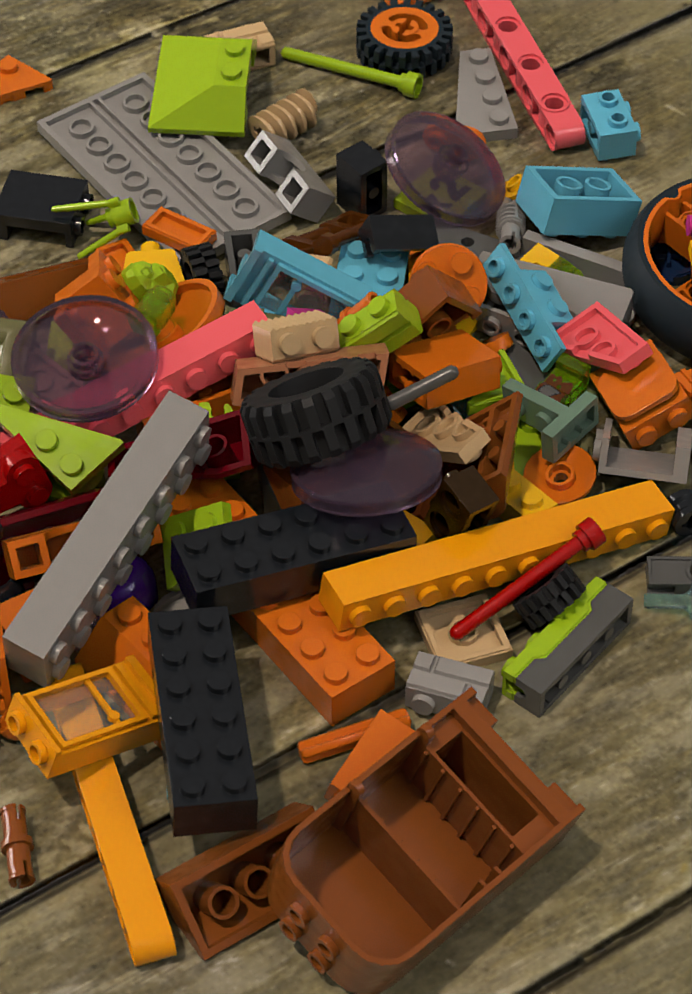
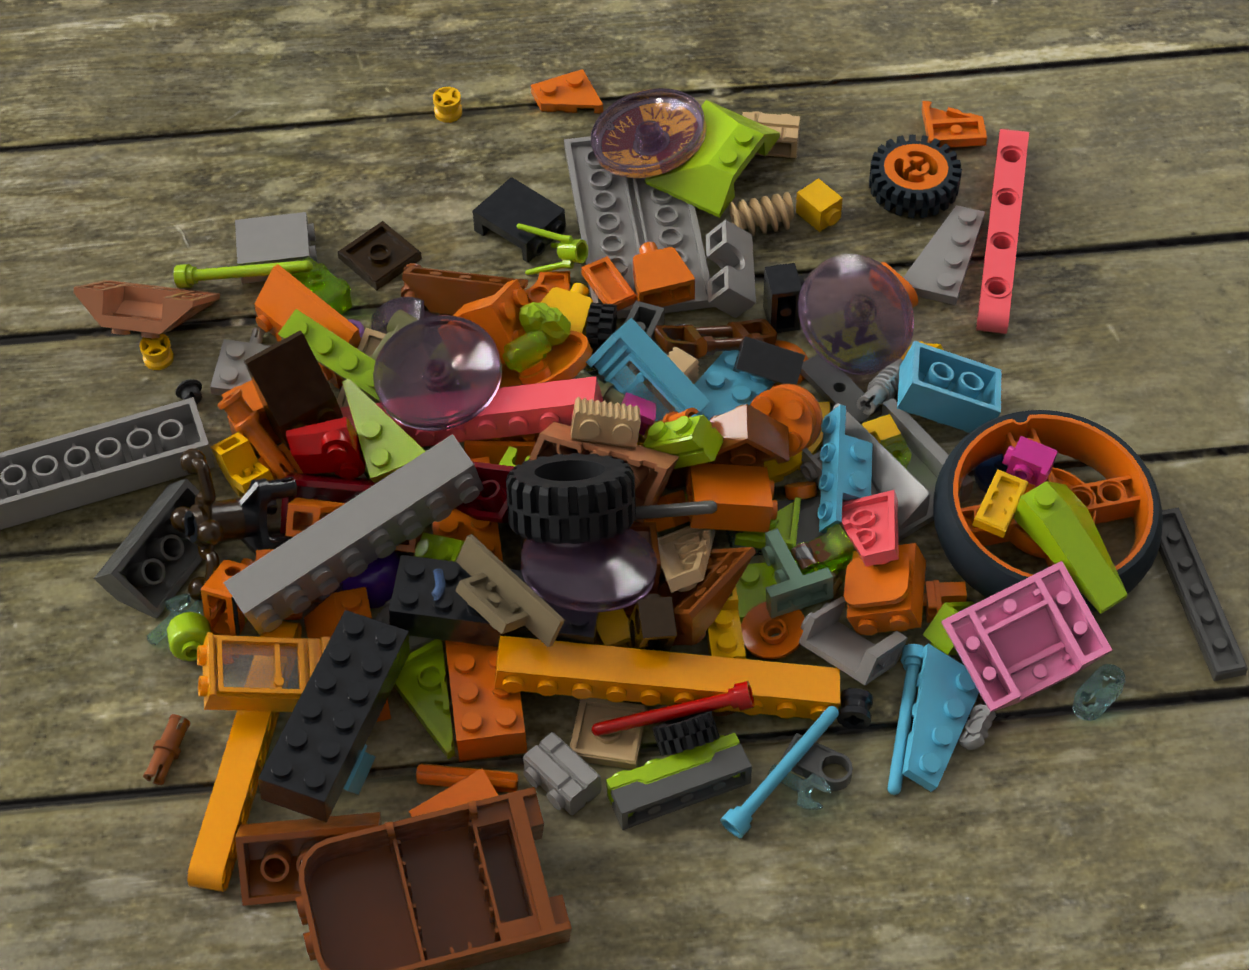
camera: 30 degrees right, 5 degrees up
lime piece [281,47,423,99] -> none
medium azure brick [580,89,641,161] -> none
none -> lime wing [394,639,455,759]
none -> medium blue leg [431,568,446,600]
none -> dark tan bracket [456,534,565,647]
none -> dish [591,88,707,178]
none -> orange torso [633,242,695,307]
none -> medium azure piece [720,706,839,838]
none -> yellow brick [796,178,843,232]

